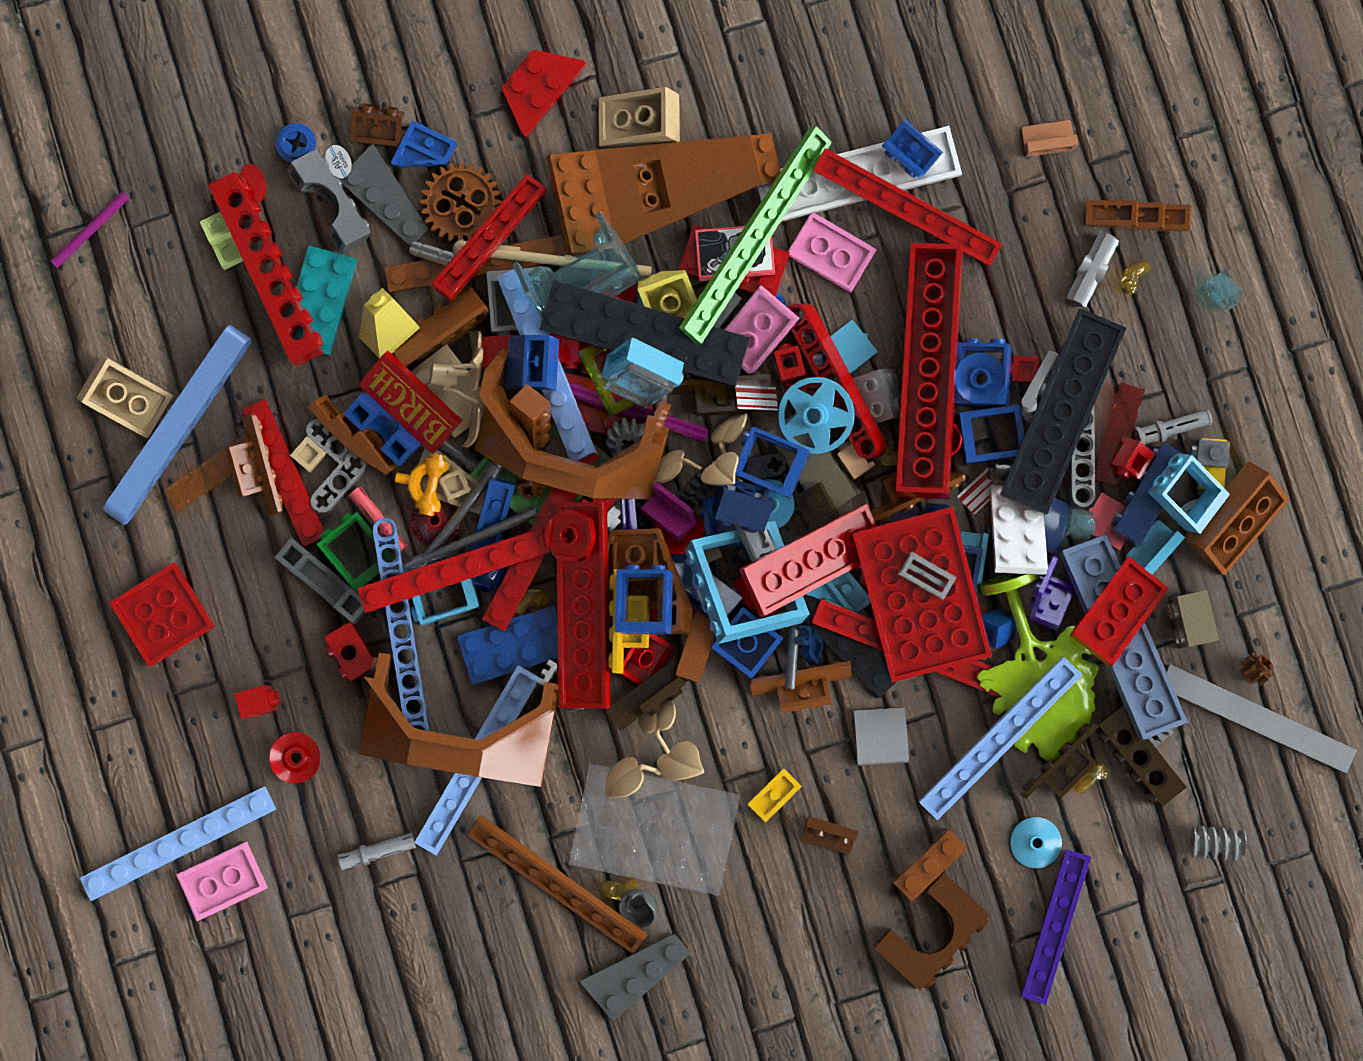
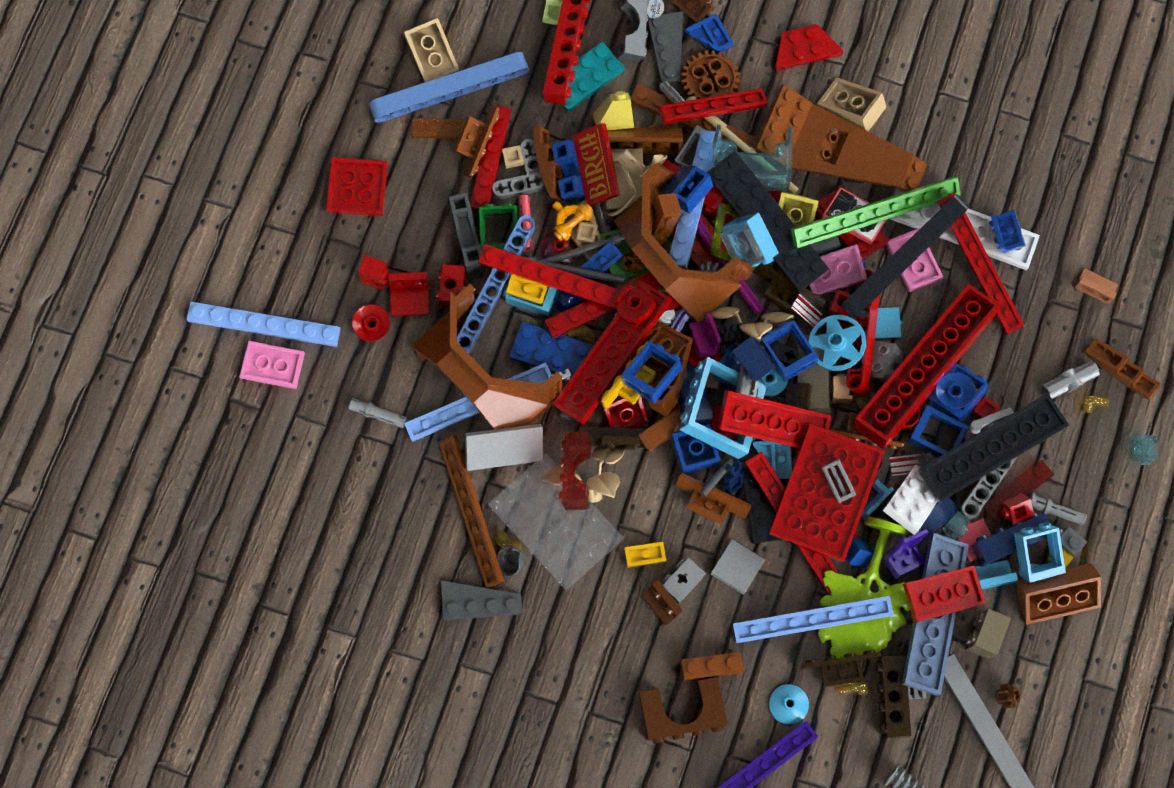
camera: 30 degrees right, 10 degrees down
none -> red bracket [388,272,429,317]
none -> light grey tile [465,424,543,471]
none -> yellow plate [506,275,548,305]
none -> clear red arch [559,431,591,510]
none -> light grey brick [661,557,706,605]
none -> black beam [841,194,970,319]

